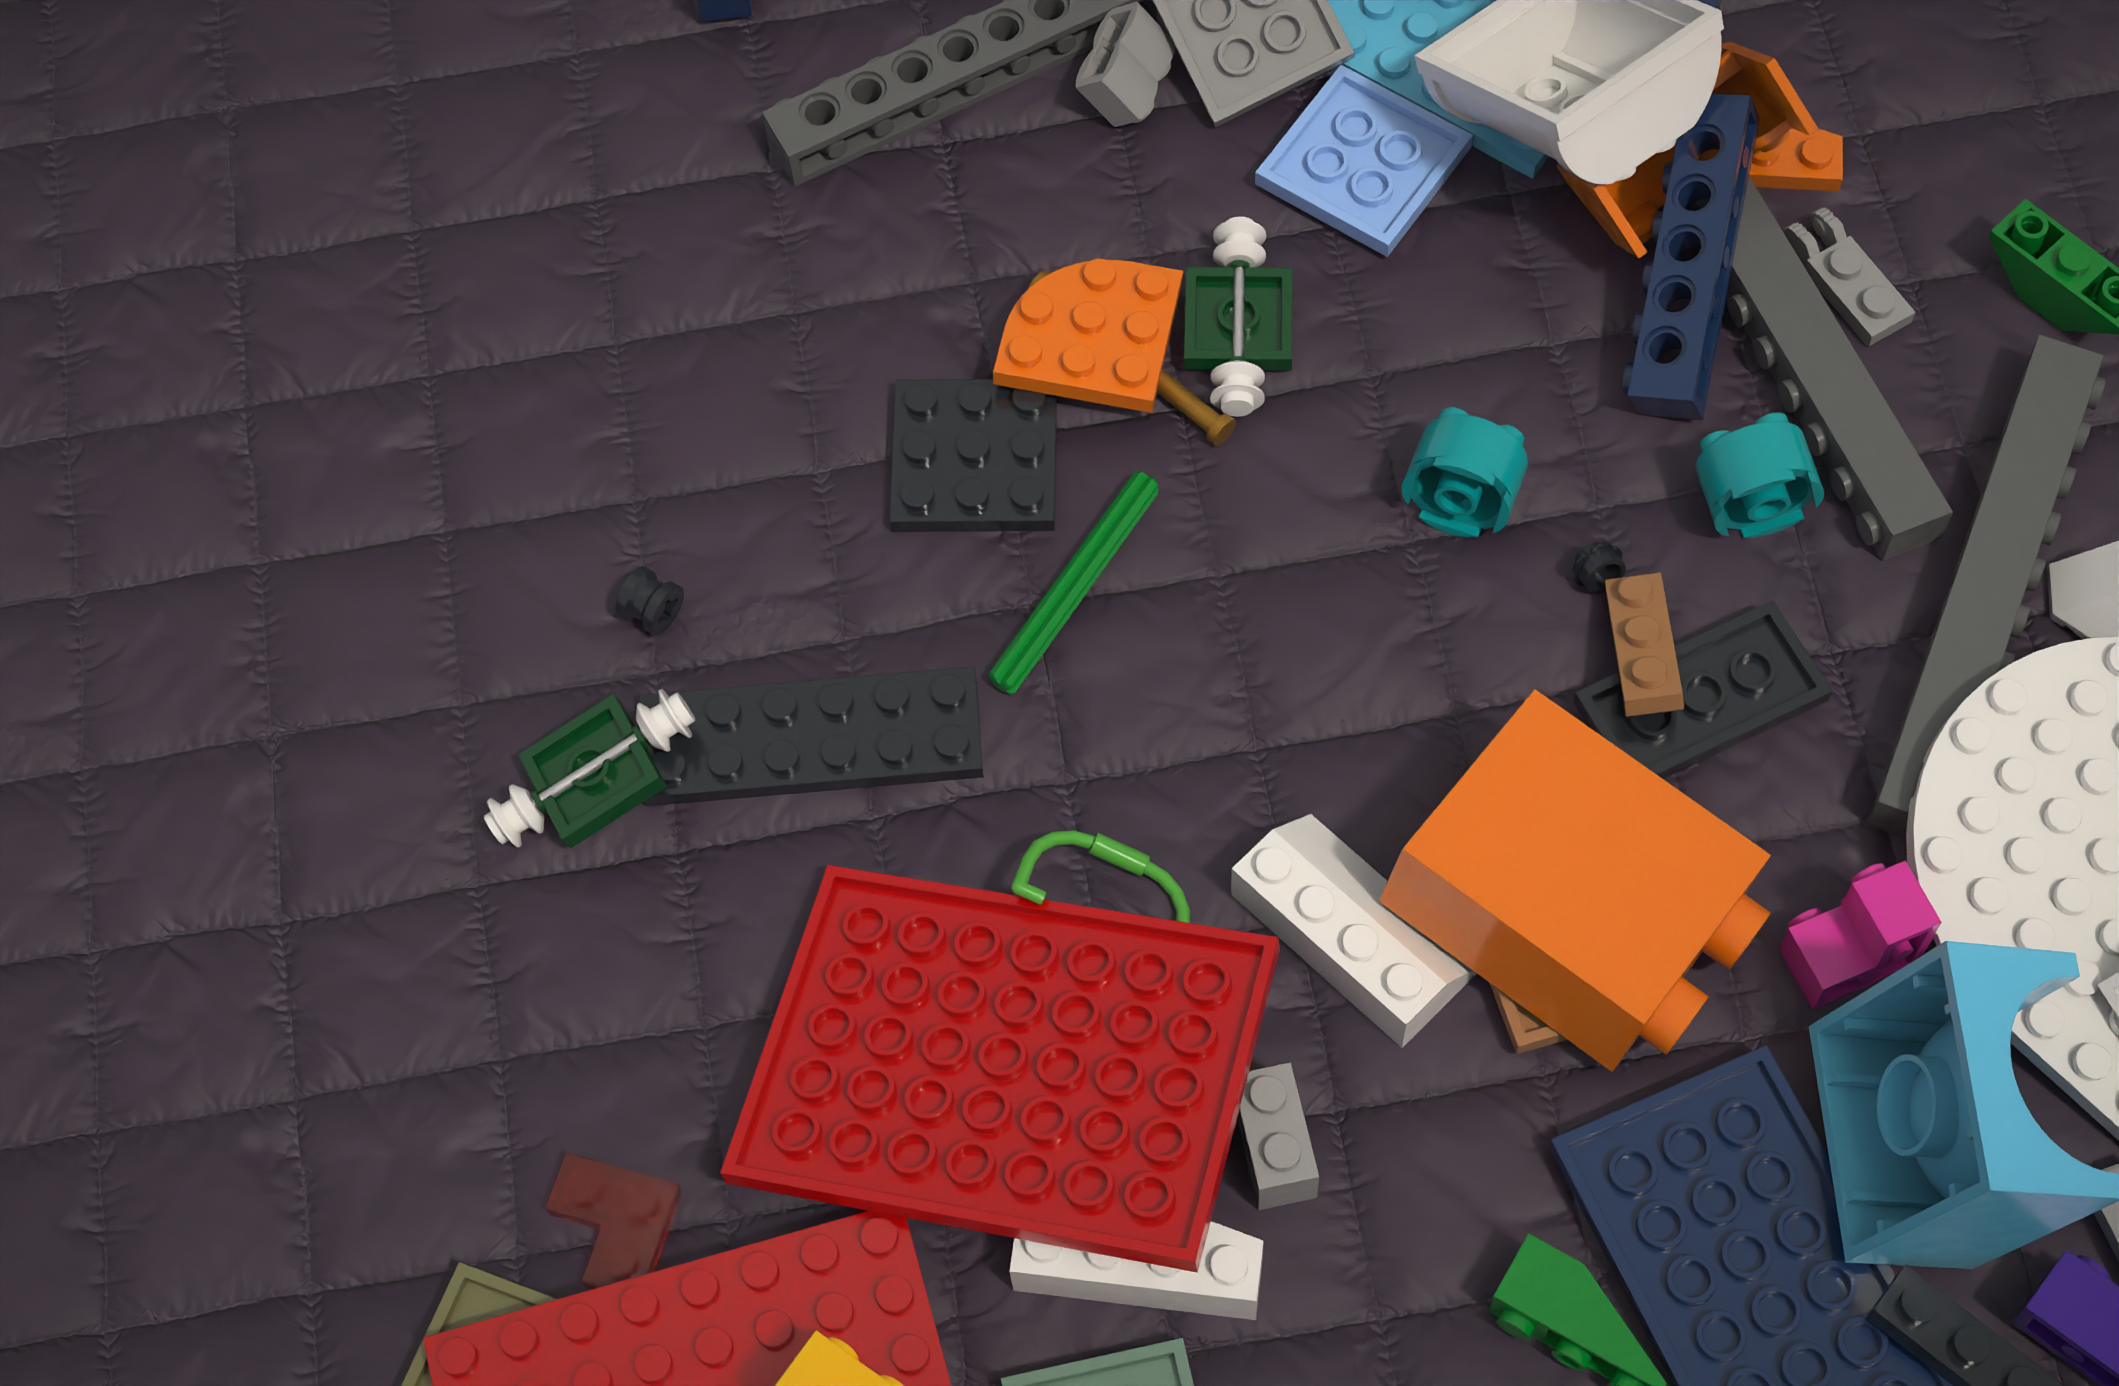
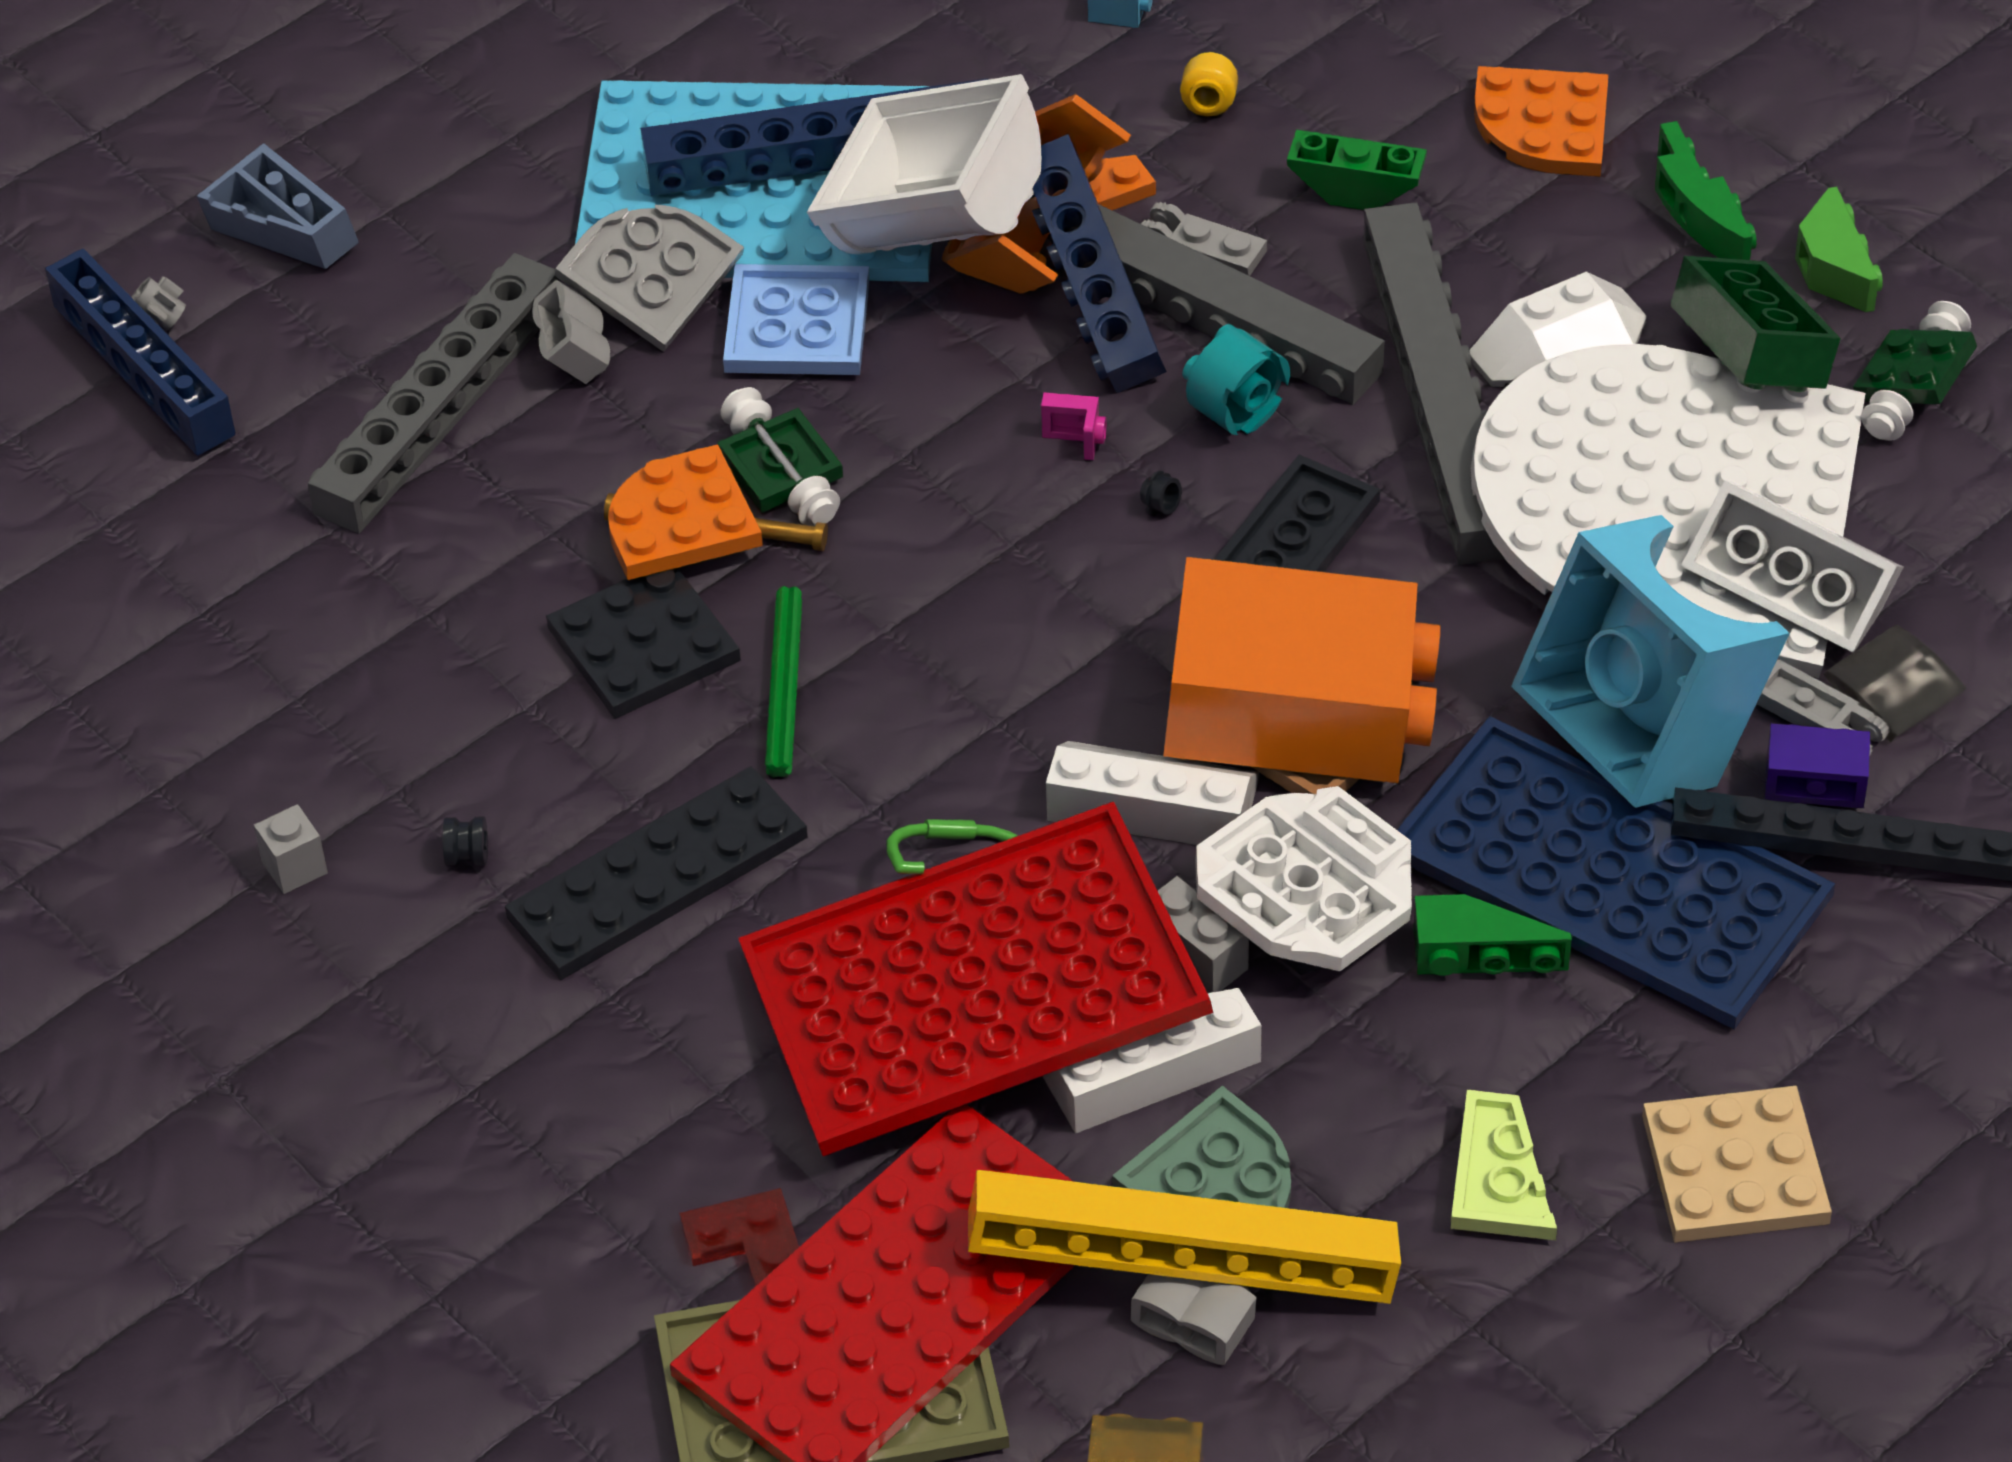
camera: 35 degrees left, 15 degrees down
dark green plate [484,689,696,848] -> none
teal brick [1402,407,1528,537] -> none
medium nougat plate [1605,573,1684,717] -> none
dark pink brick [1779,861,1942,1010] -> none
none -> light grey brick [254,804,328,894]
none -> dark pink bracket [1041,392,1107,460]
none -> yellow head [1180,52,1238,117]
none -> white piece [1195,786,1412,975]

